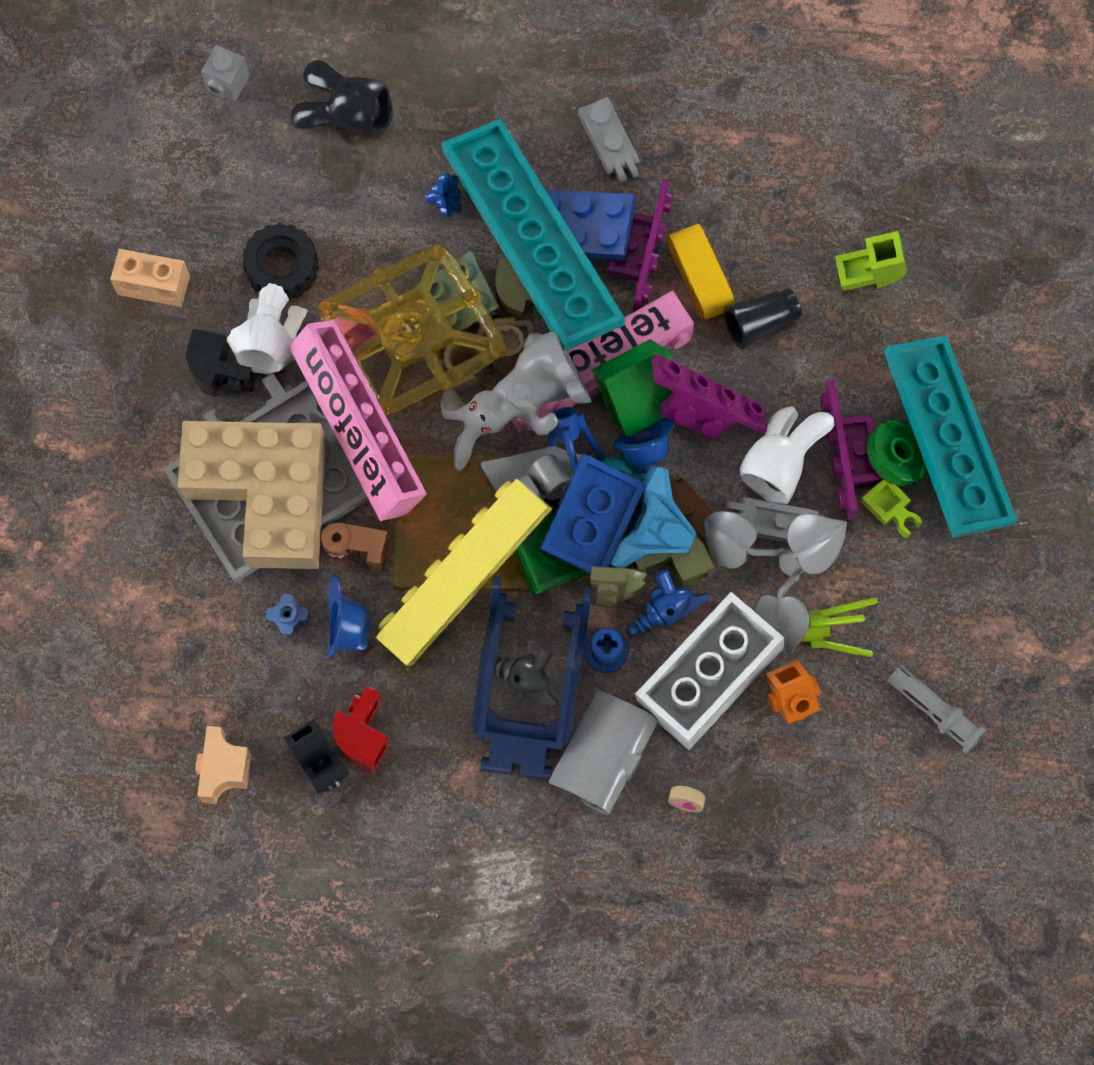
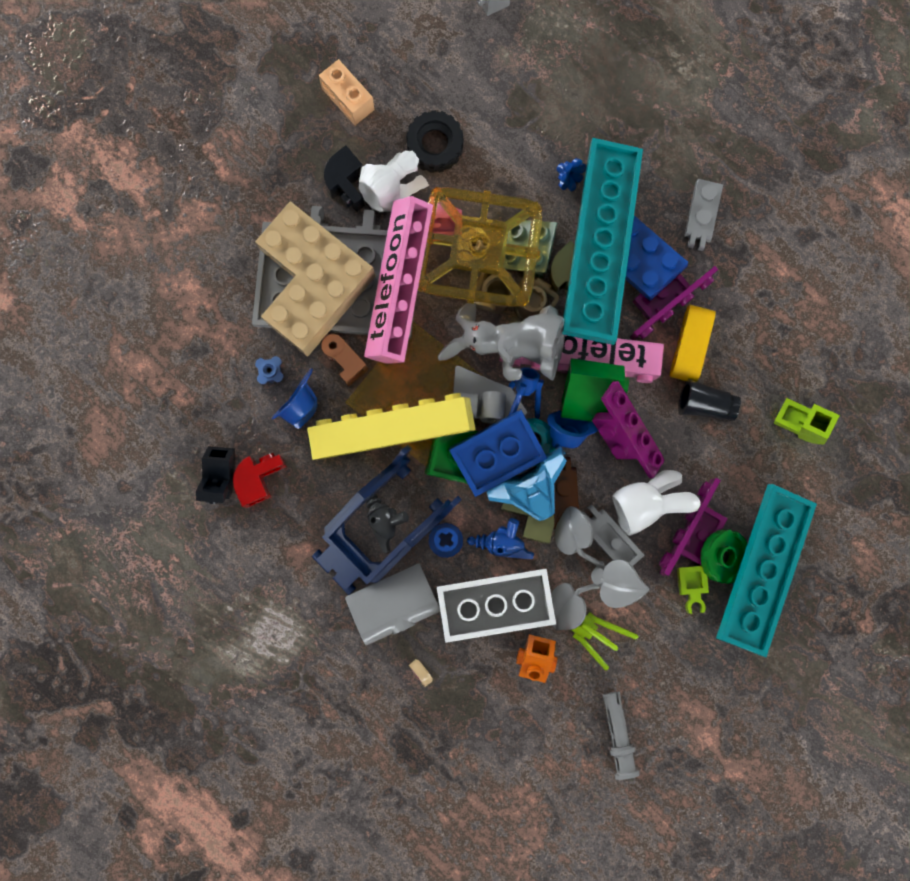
camera: 30 degrees right, 10 degrees up
light nougat brick [195,726,251,804] -> none
black piece [291,60,393,136] -> none
olive plate [590,566,646,607] -> none

